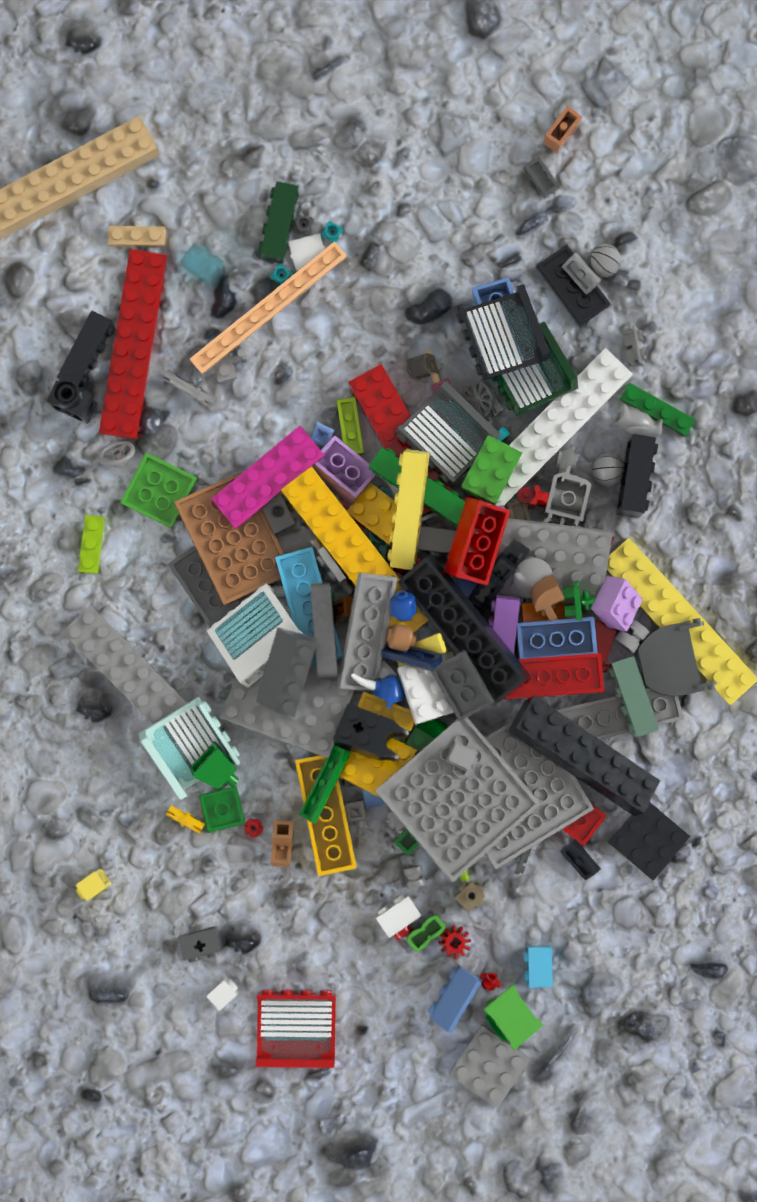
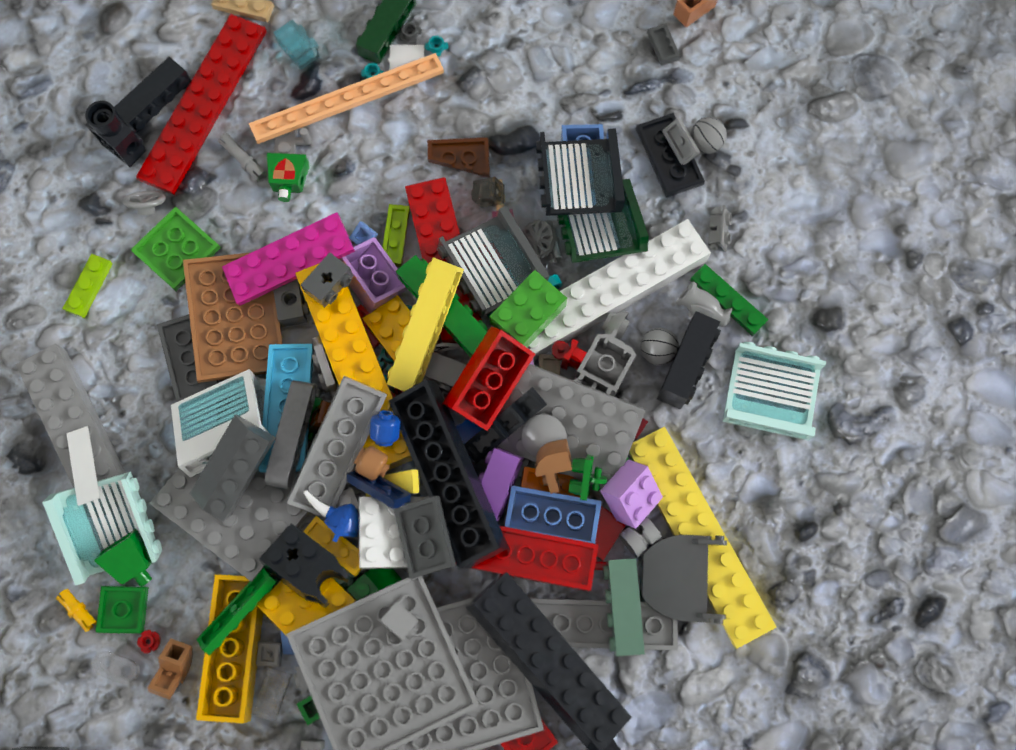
camera: 20 degrees right, 10 degrees down
none -> white sticker [66,426,100,506]
none -> green torso [267,153,310,202]
none -> dark grey brick [301,252,353,308]
none -> reddish brown wing [427,137,490,178]
none -> panel [722,342,826,440]

